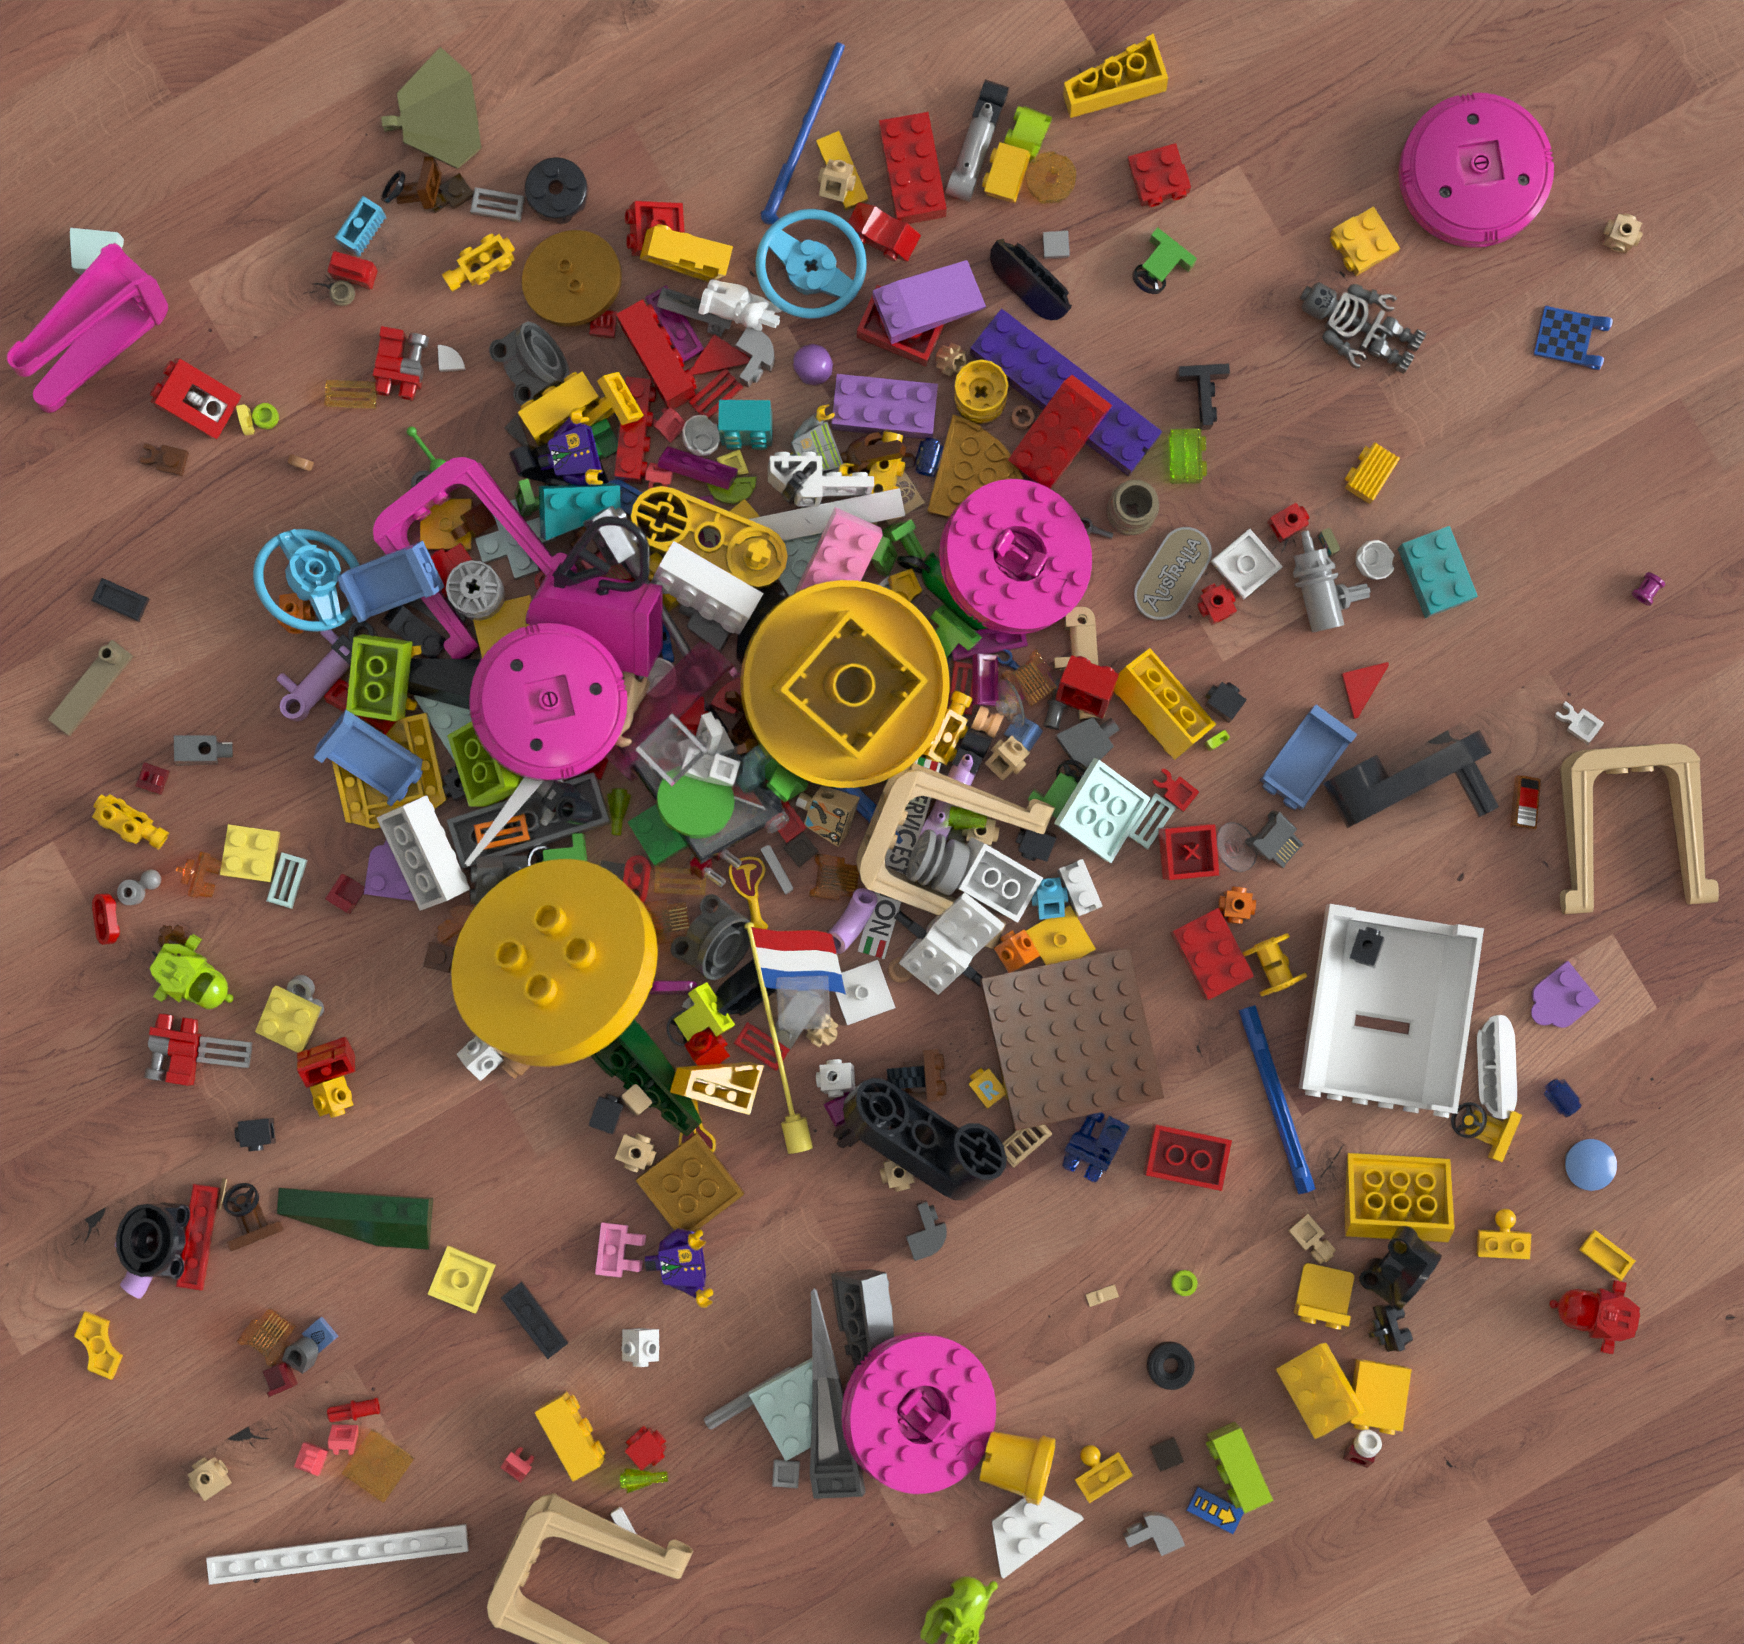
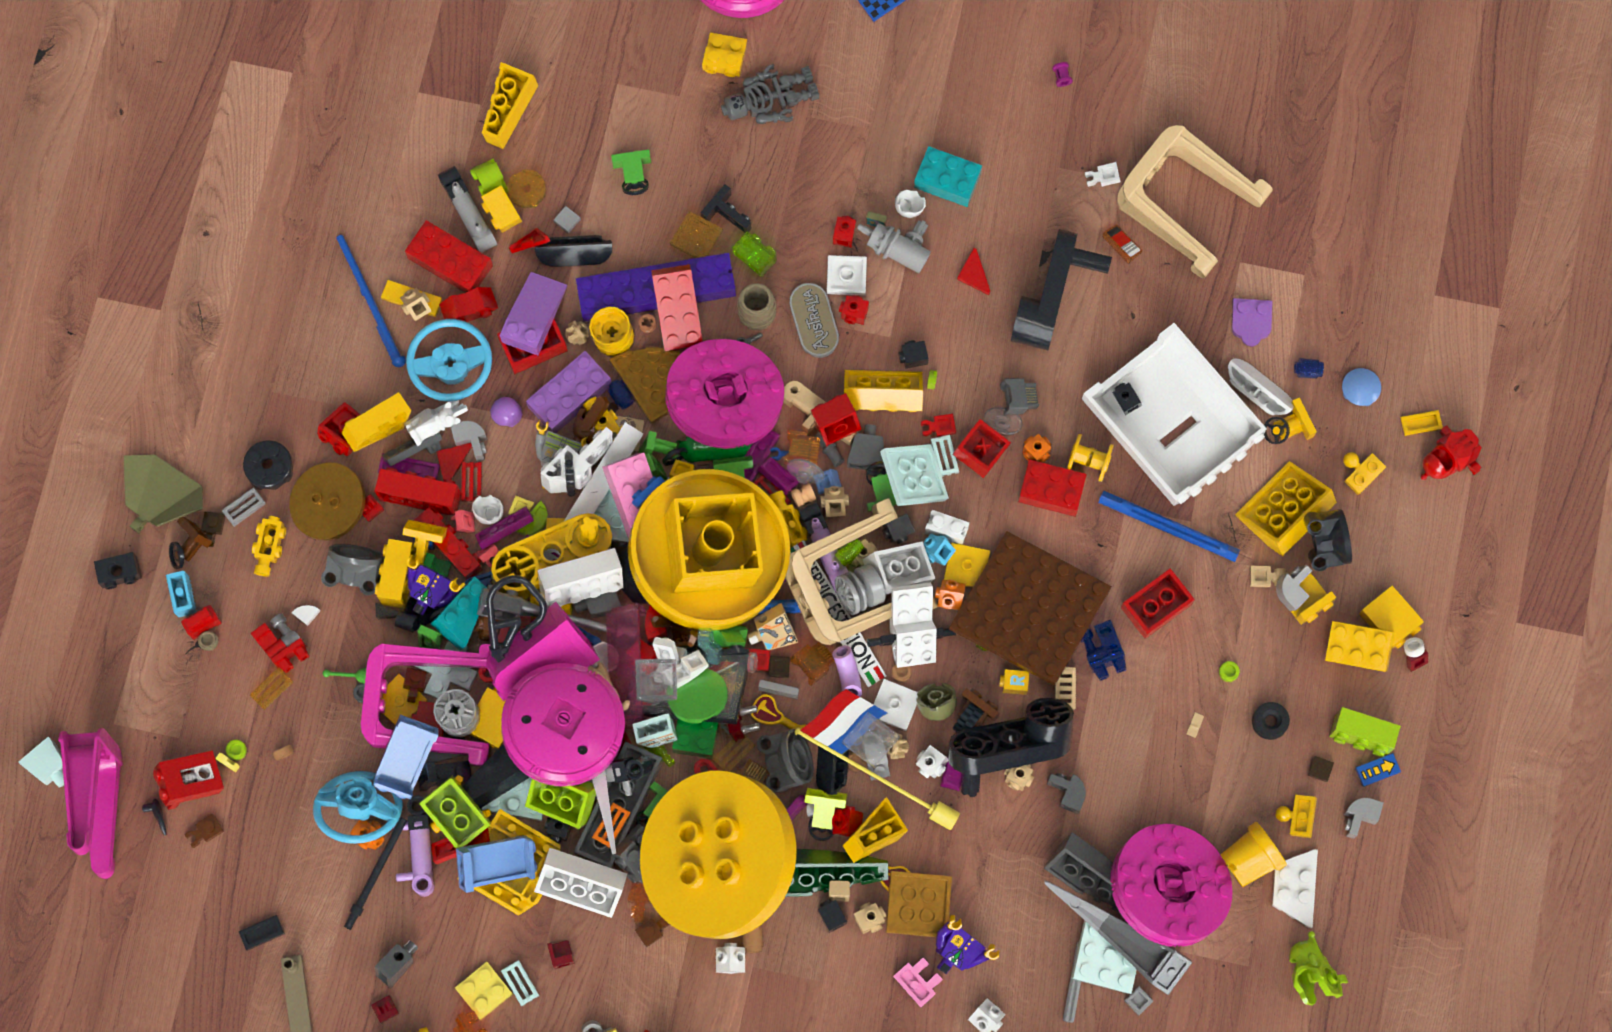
camera: 45 degrees left, 10 degrees down
medium lavender plate [364,839,415,901] -> none
teal brick [718,400,773,450] -> none
red tile [733,1022,790,1071] -> none
red plate [1127,143,1191,207] -> none
medium blue panel [1259,705,1357,810] -> none
yellow brick [1344,442,1400,504] -> none
black hips [1368,1304,1413,1352] -> none
none -> black brick [94,552,142,590]
none -> black bar [142,799,167,836]
none -> black bar [344,817,407,930]
none -> red tile [508,228,550,253]
none -> blue plate [632,476,665,509]
none -> light aqua torso [632,713,677,748]
none -> clear yellow plate [670,211,723,258]
none -> olive cylinder [916,683,957,721]
none -> light grey brick [1276,565,1312,611]

